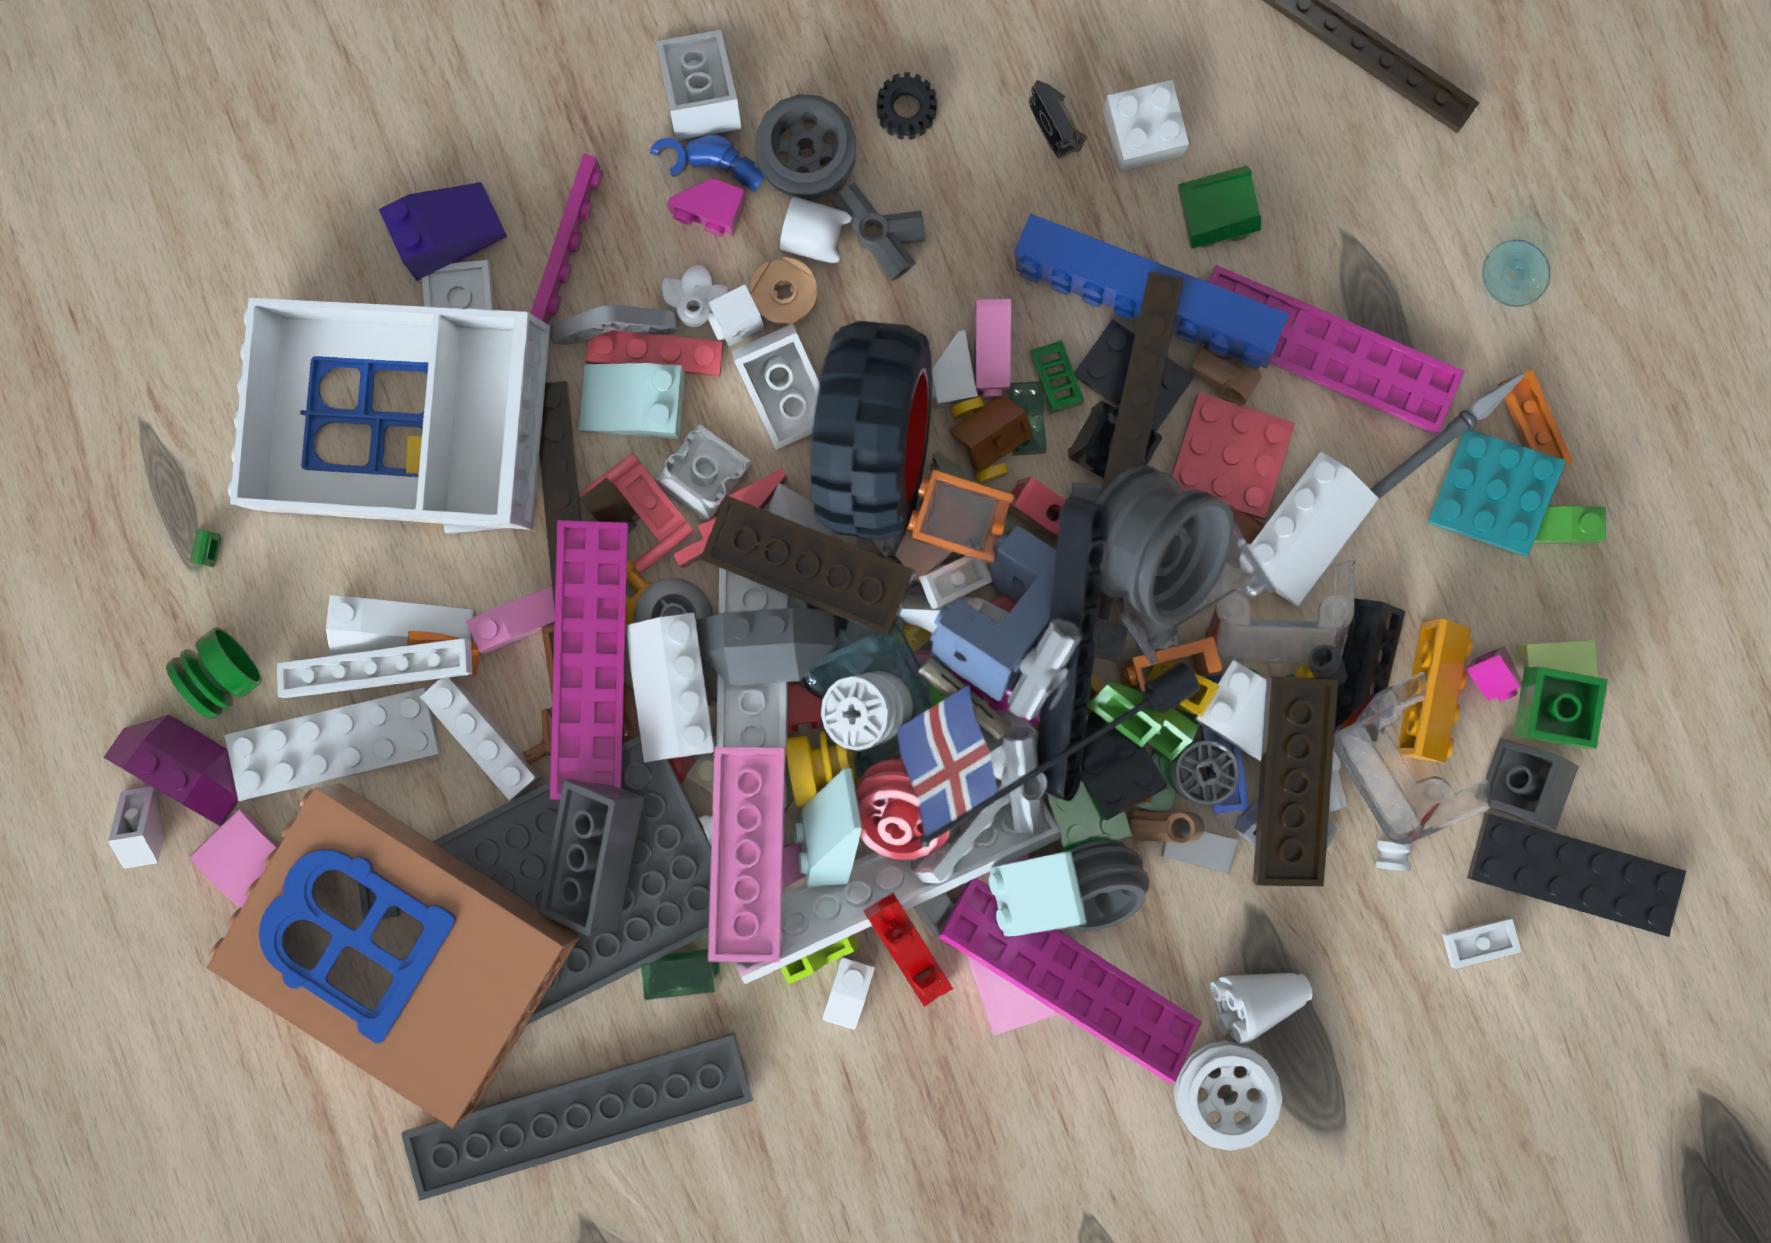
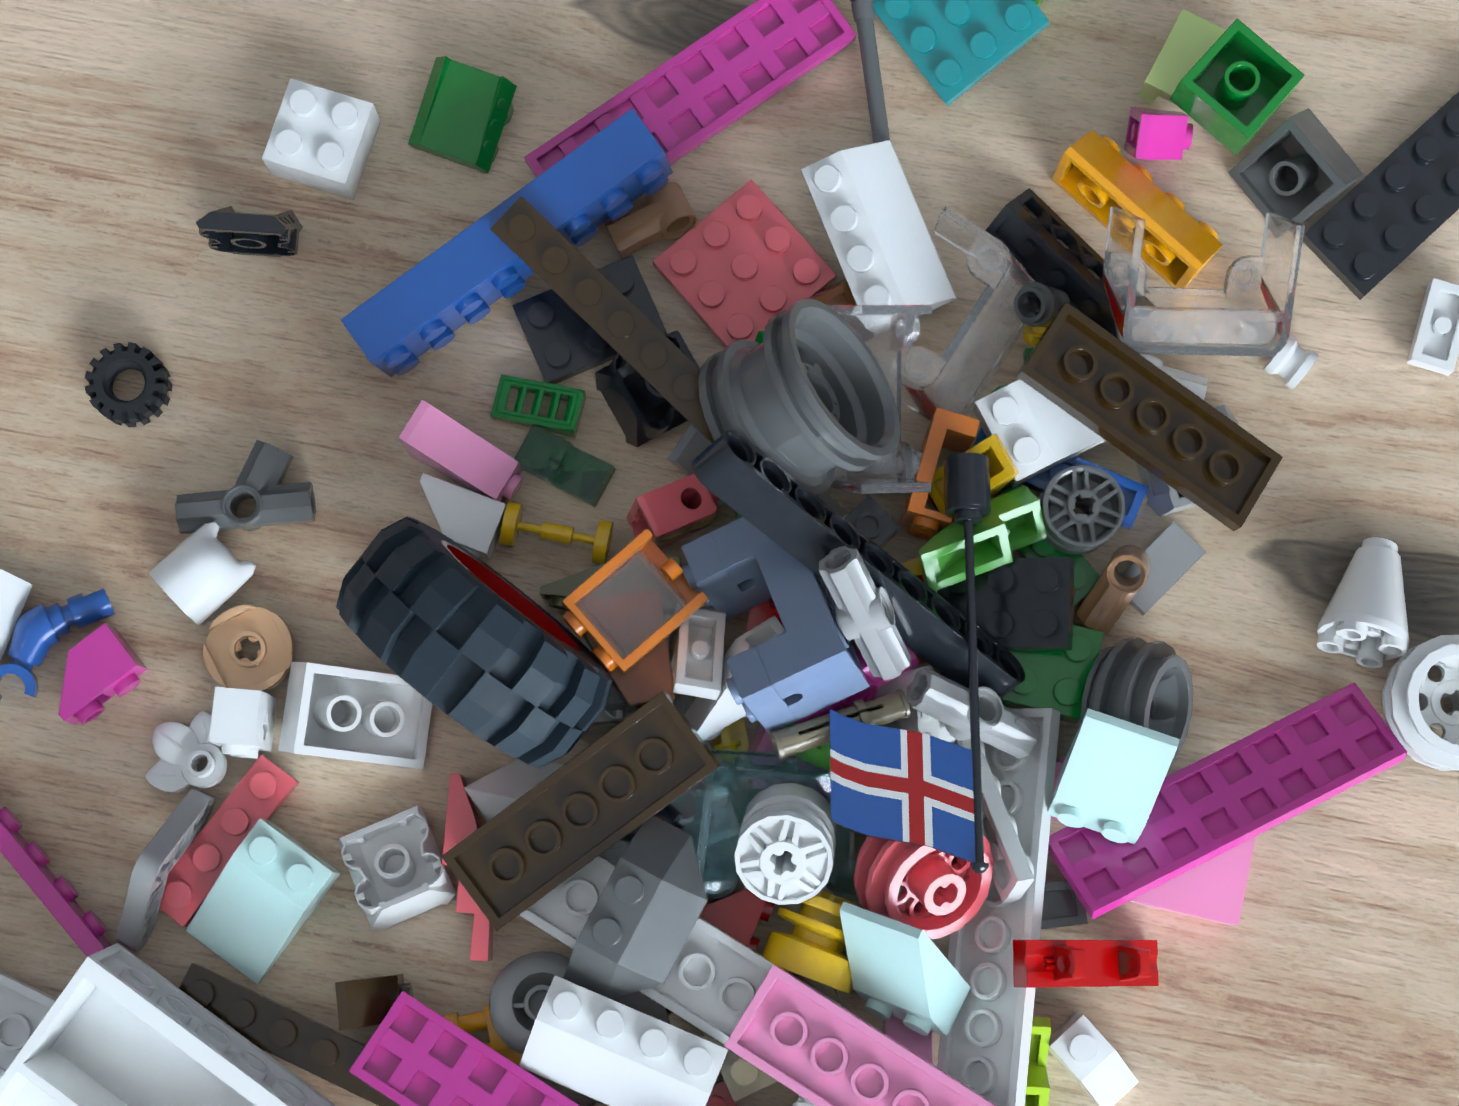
camera: 60 degrees left, 5 degrees down
coral plate [579,452,695,573] -> none
dark grey wheel [755,94,856,201] -> none
dark orange panel [950,395,1033,473] -> none

